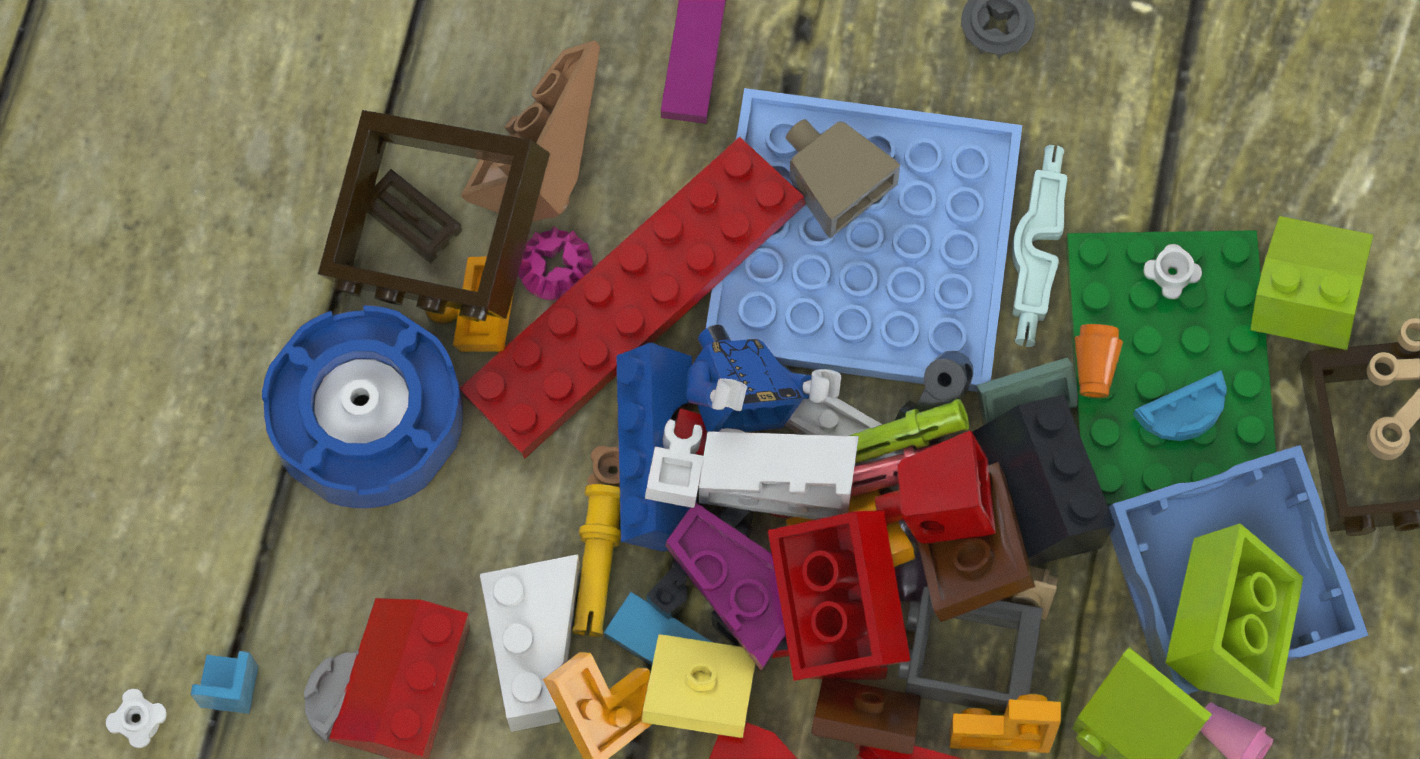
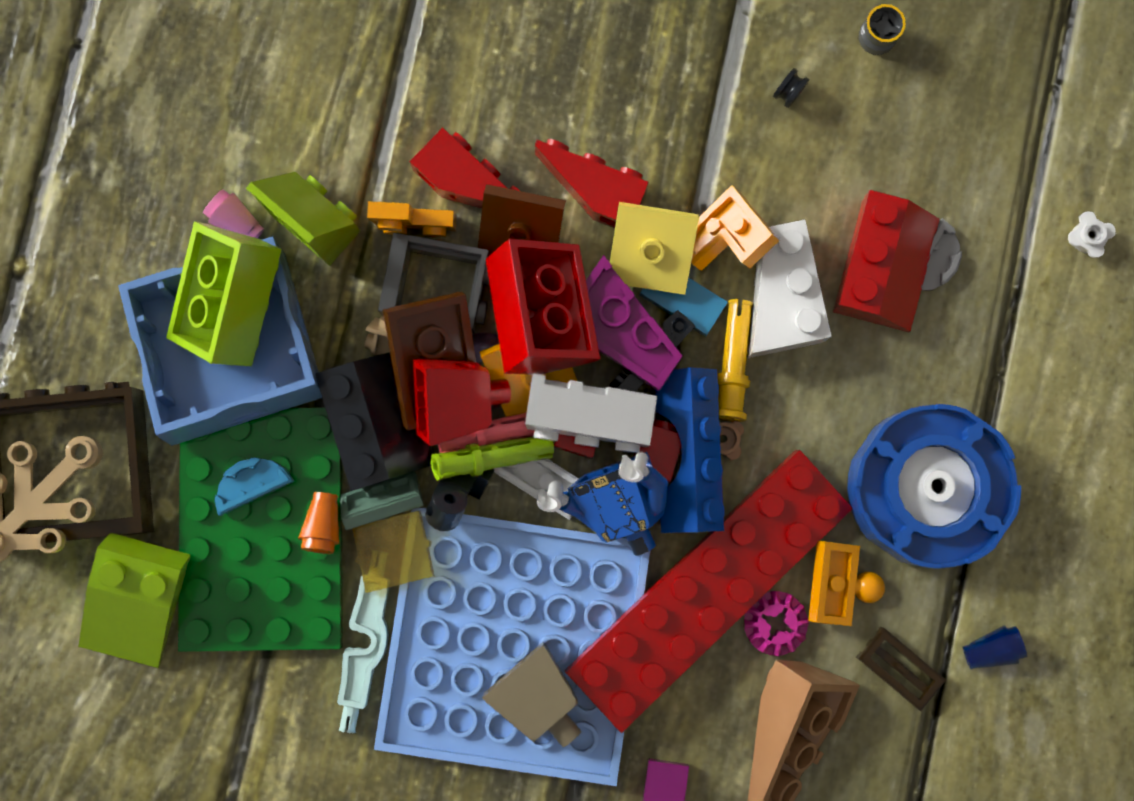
camera: 175 degrees right, 15 degrees up
dark azure panel [190,651,258,714] -> none
dark brown window [318,110,550,322] -> none
white plate [645,420,704,508] -> none
white plate [1143,244,1202,299] -> none
none -> clear yellow piece [352,511,435,593]
none -> clear blue cone [962,625,1028,670]

